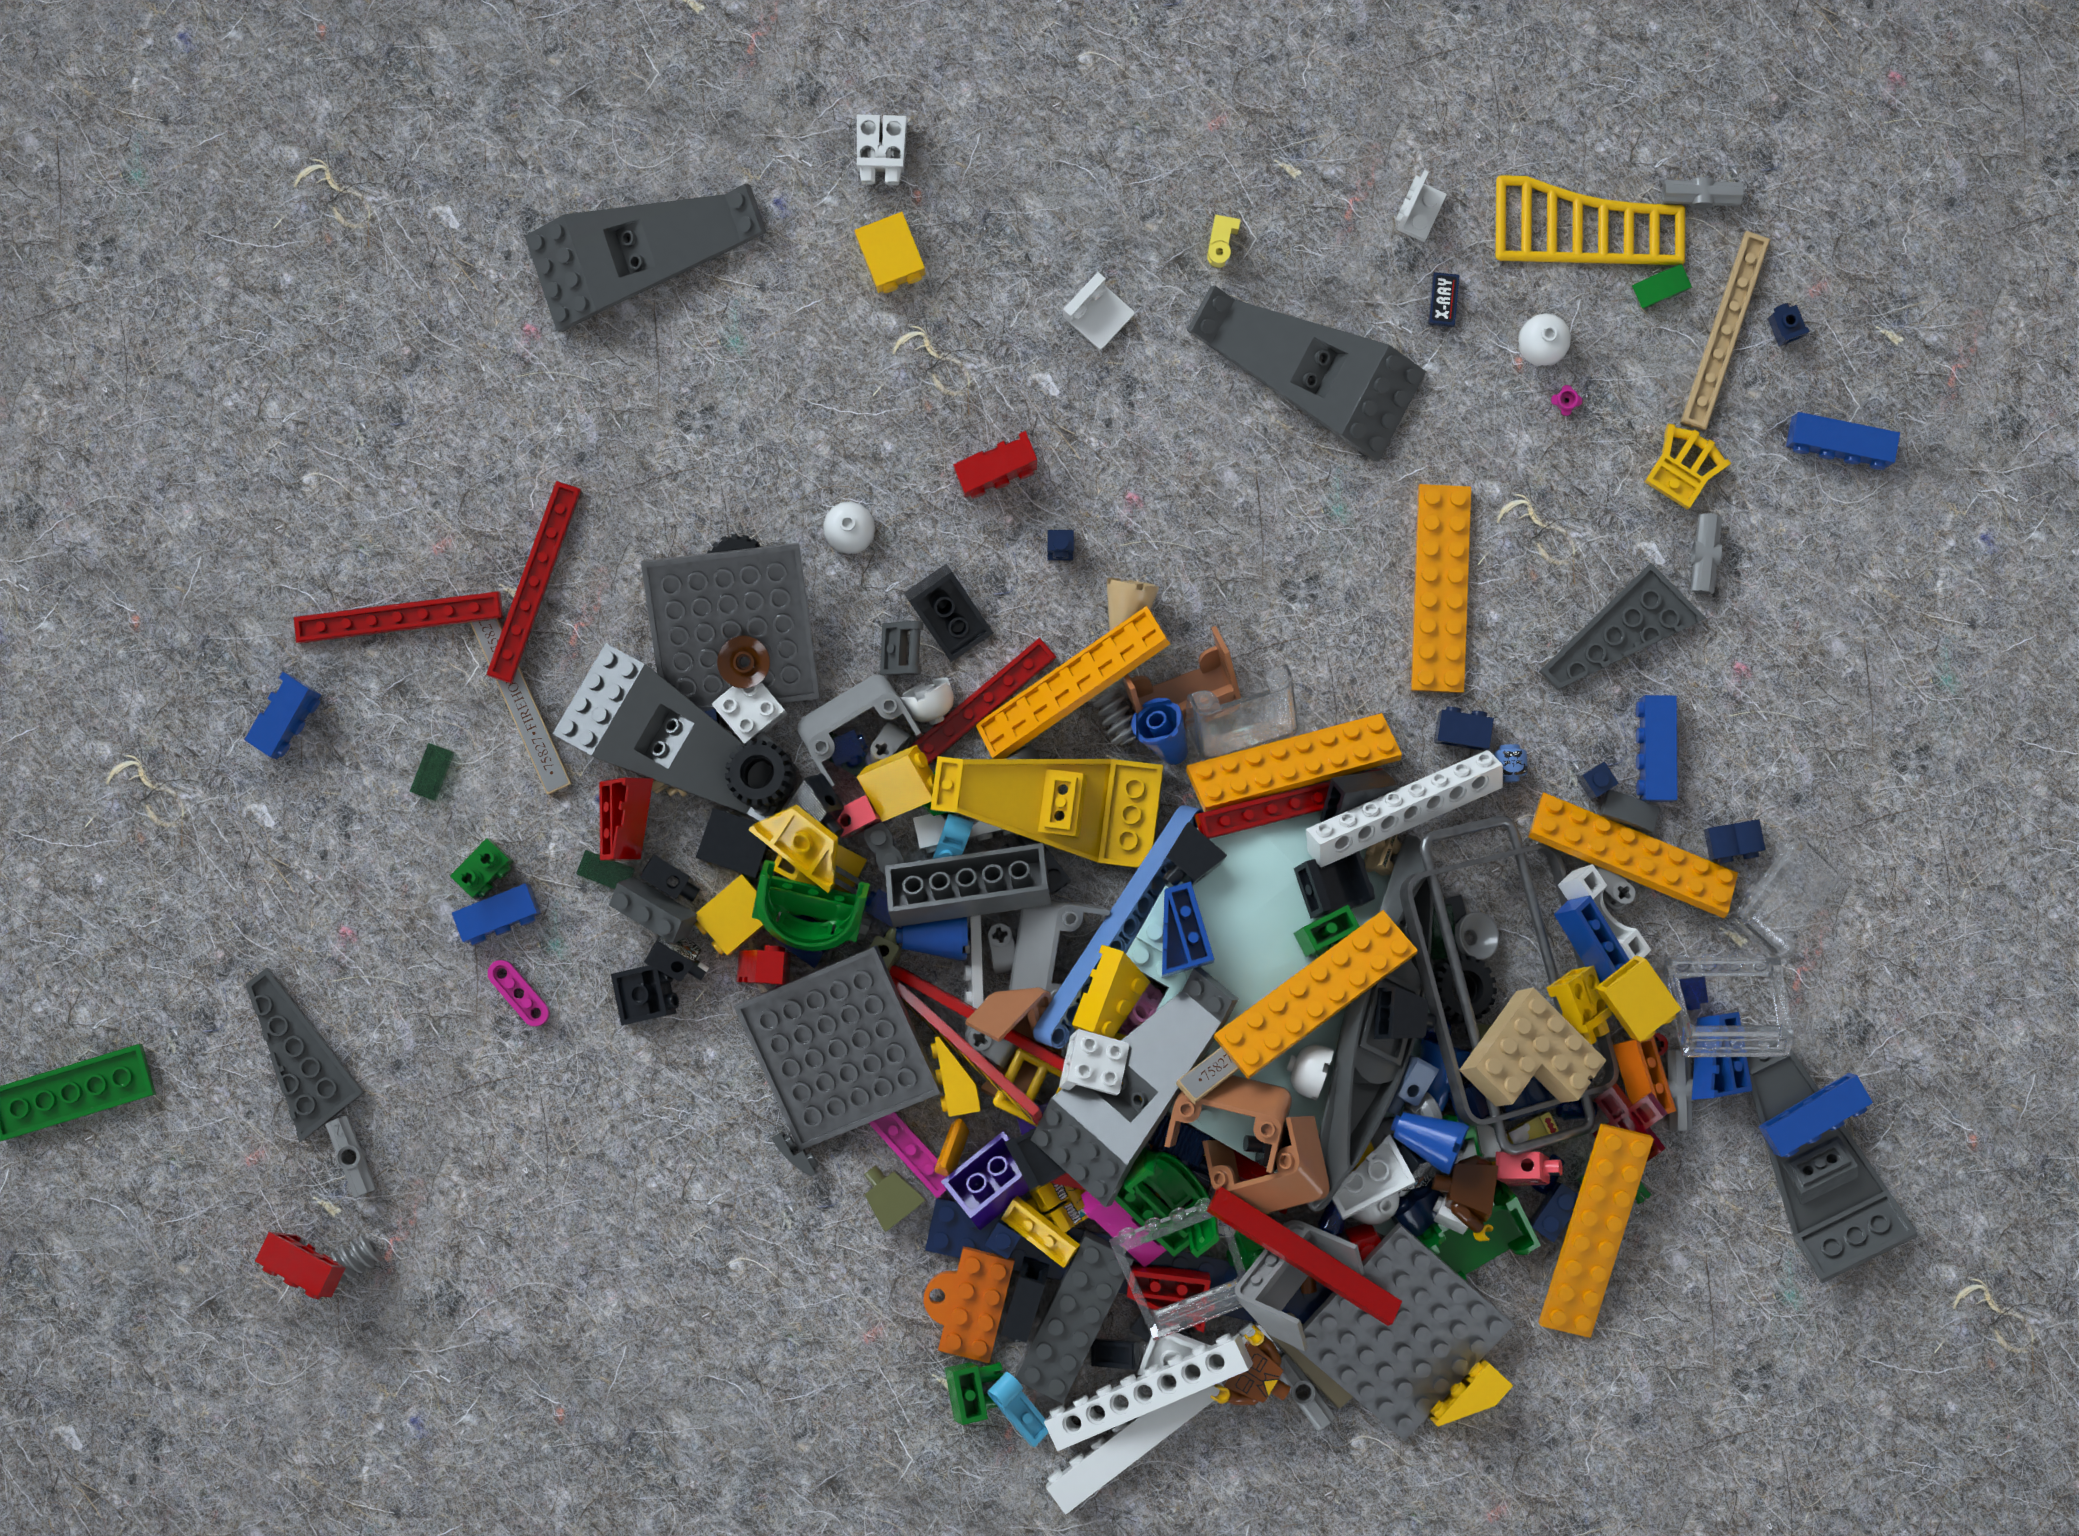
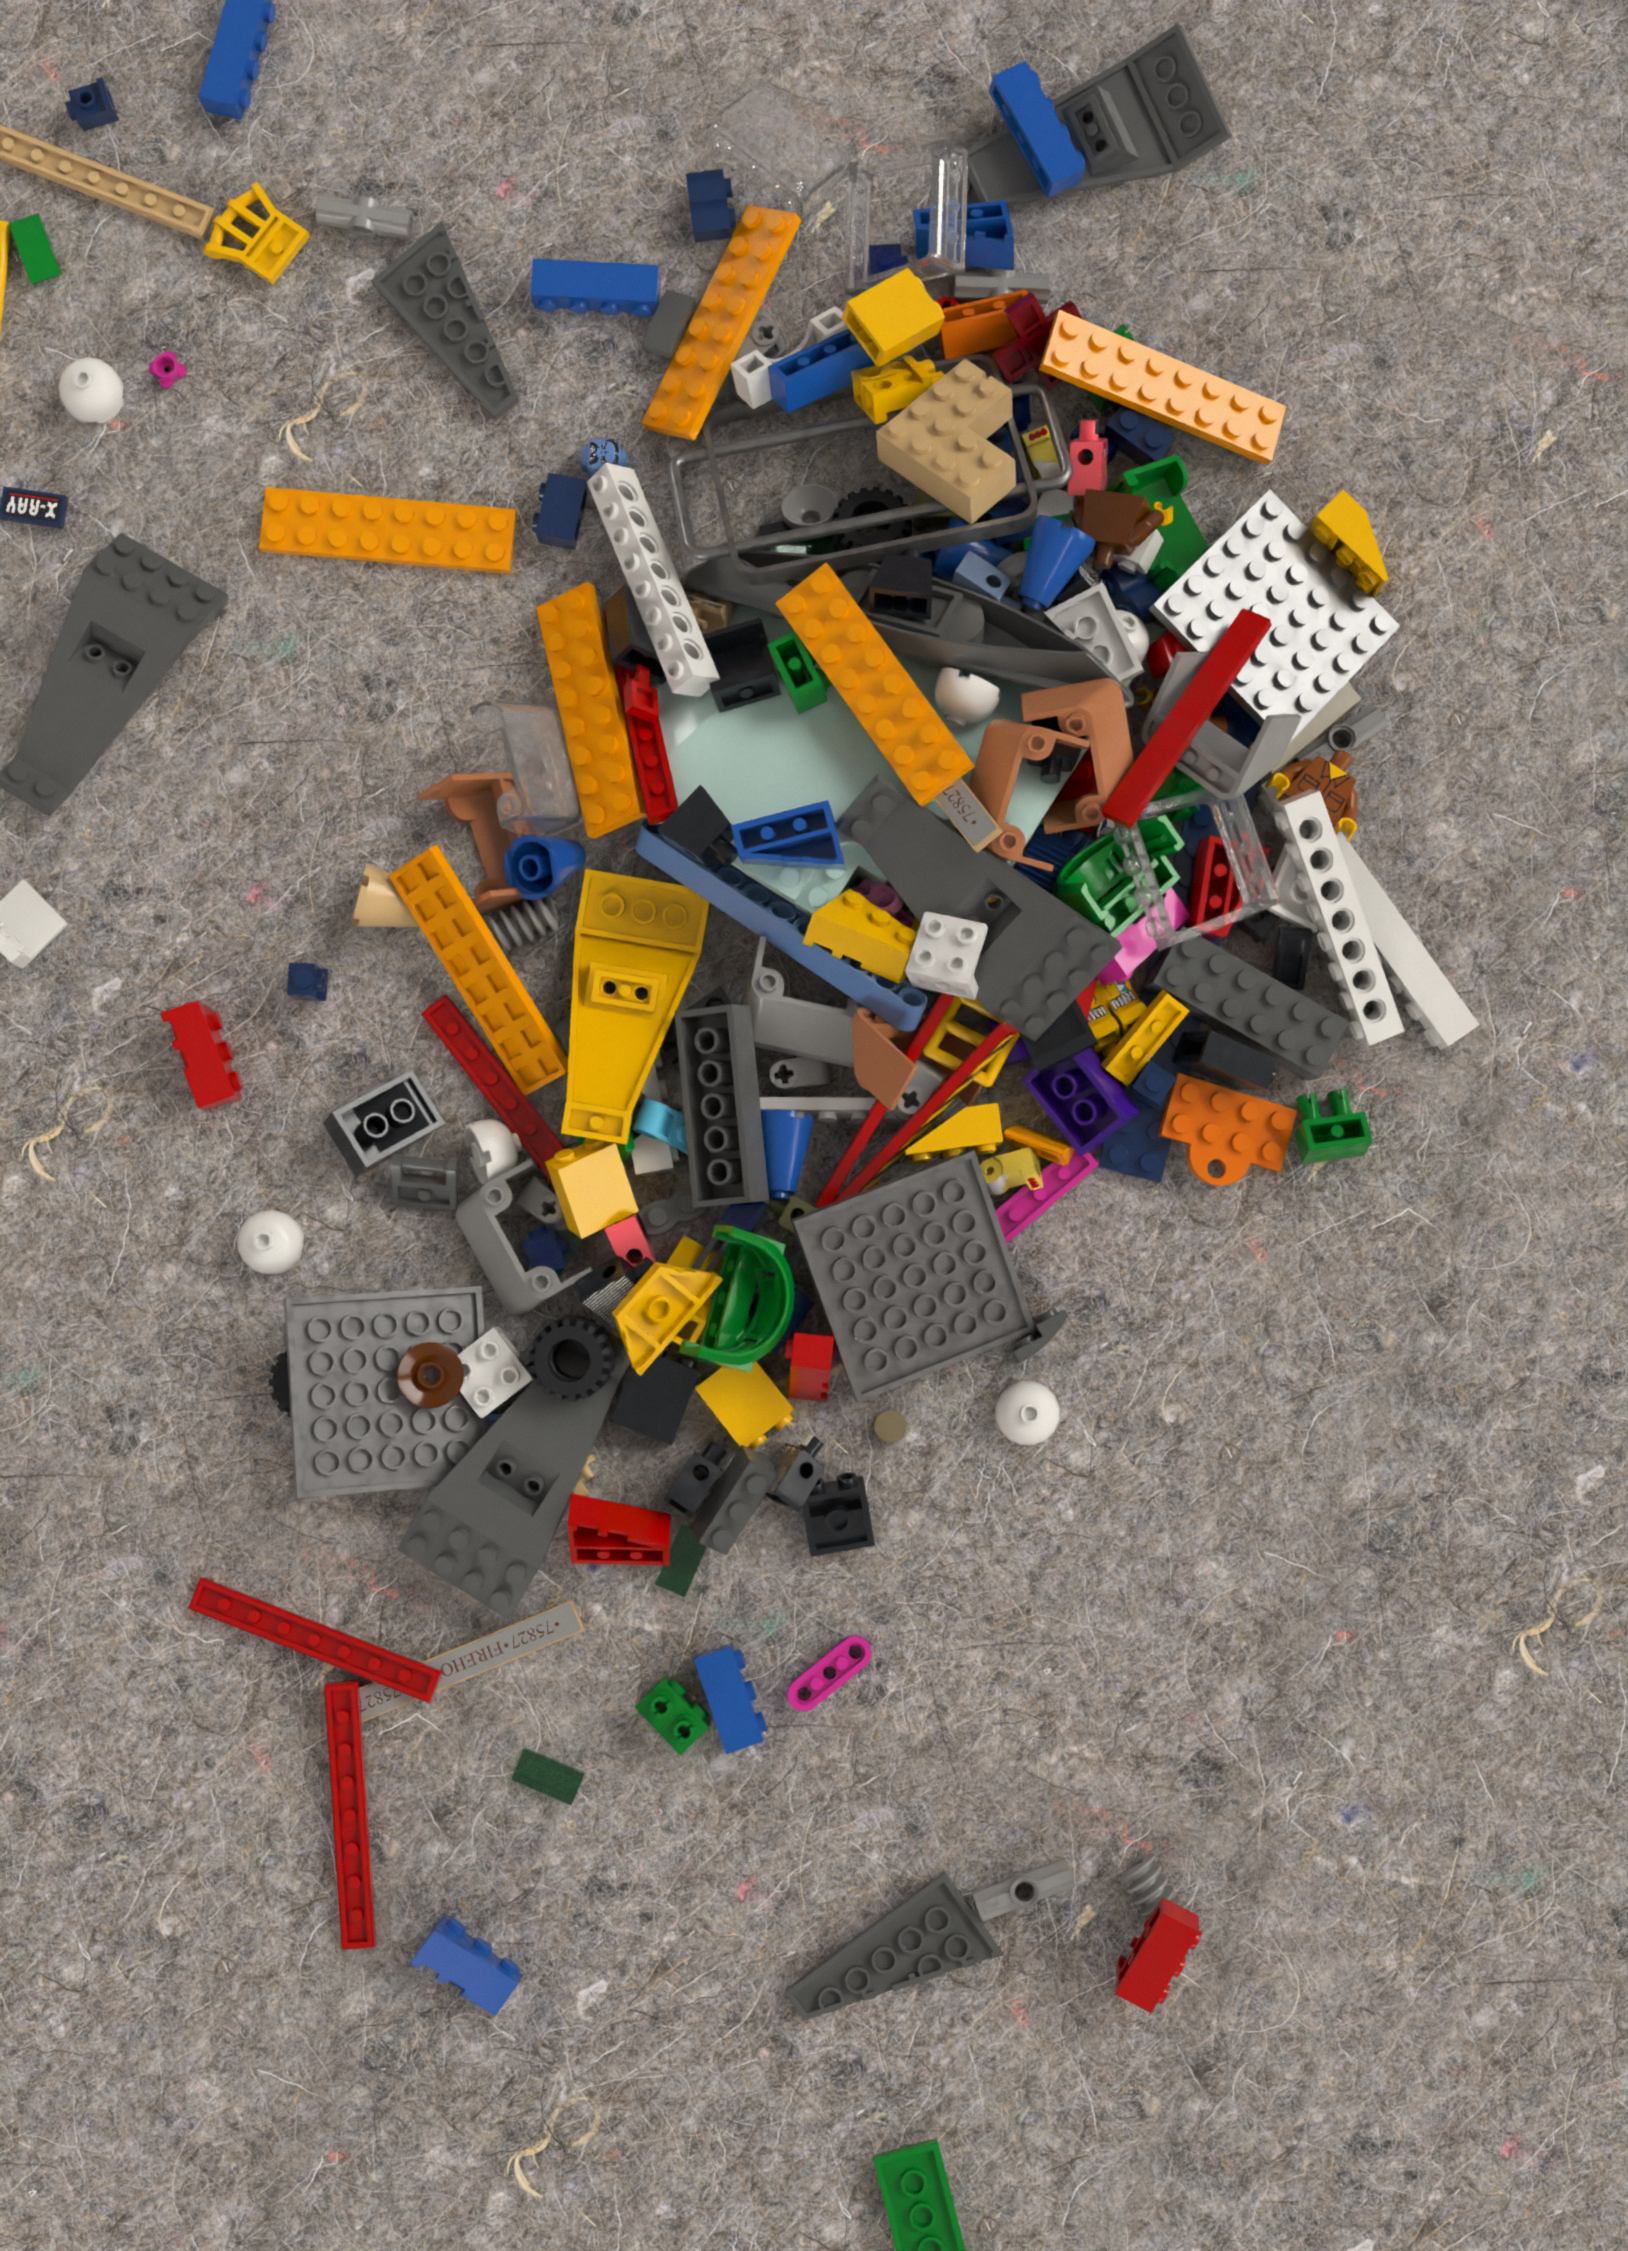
camera: 85 degrees left, 0 degrees up
olive torso [864,1165,926,1233] -> none
medium azure plate [987,1372,1049,1447] -> none
clear blue cone [1318,1199,1345,1237] -> none
dark blue brick [1577,761,1619,800] -> none
none -> red plate [624,664,659,722]
none -> dark tan tile [874,1410,907,1443]
none -> light yellow leg [980,1147,1043,1195]
none -> white cylinder [995,1381,1060,1445]

